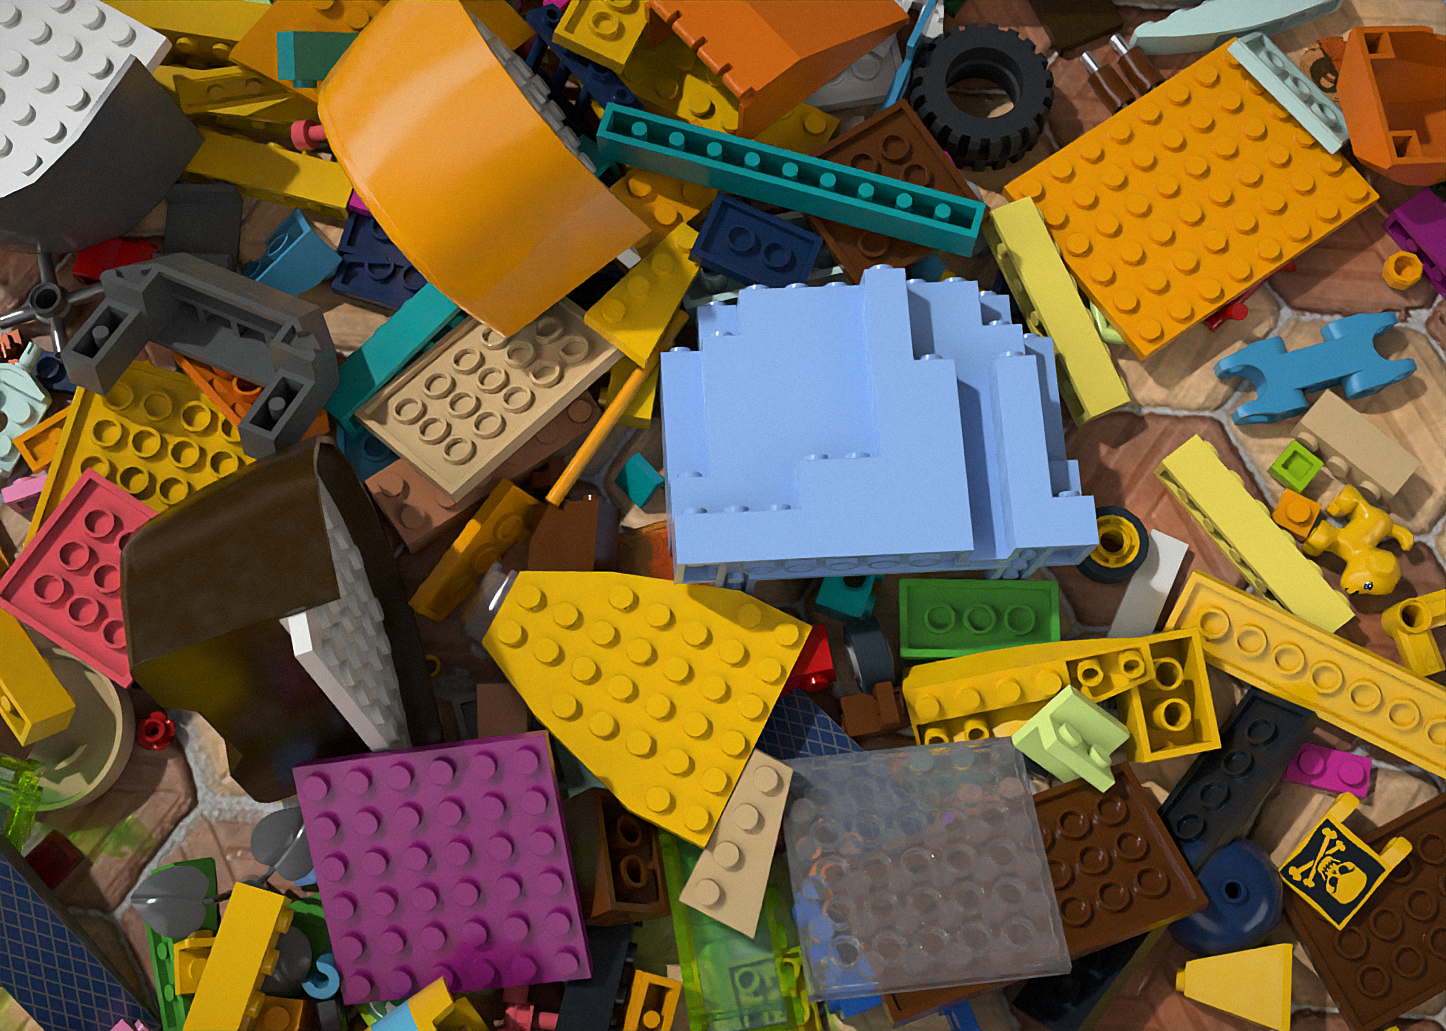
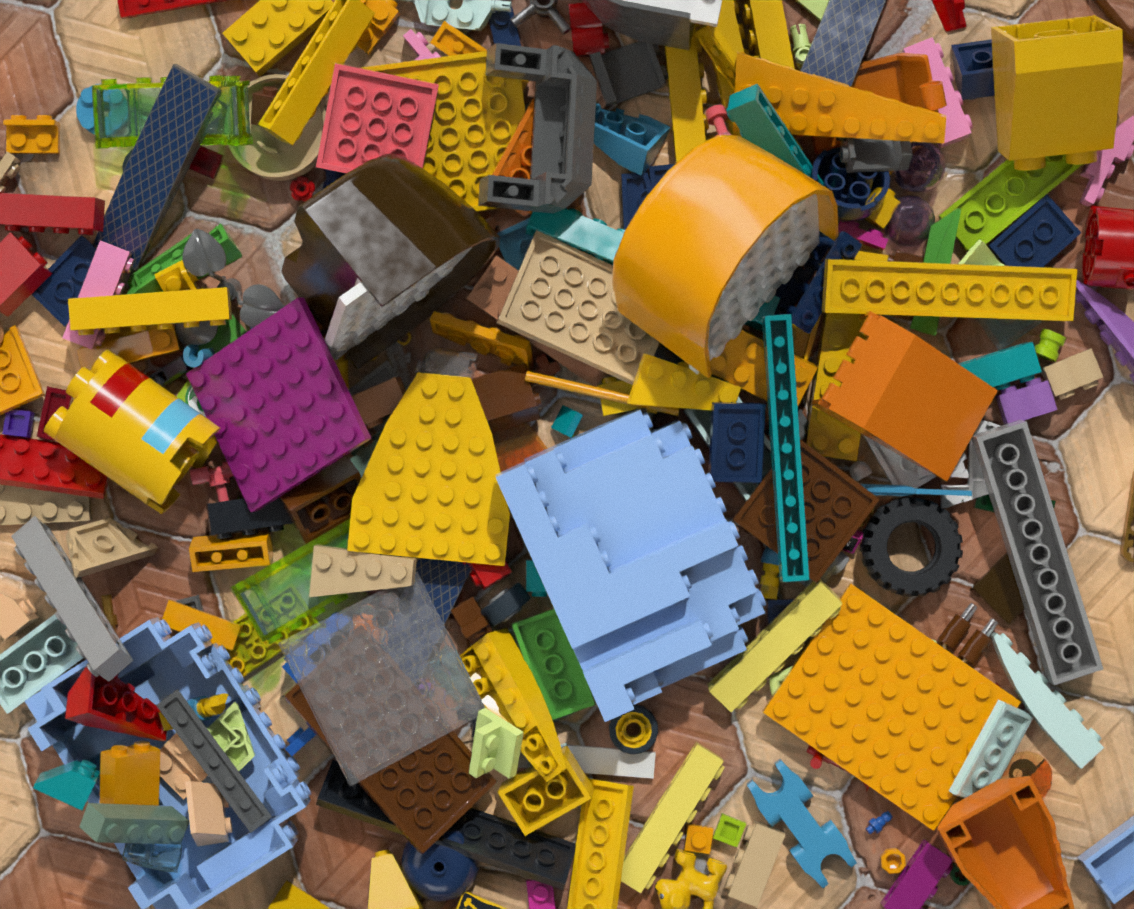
camera: 65 degrees right, 15 degrees up
none -> blue piece [865,811,893,835]

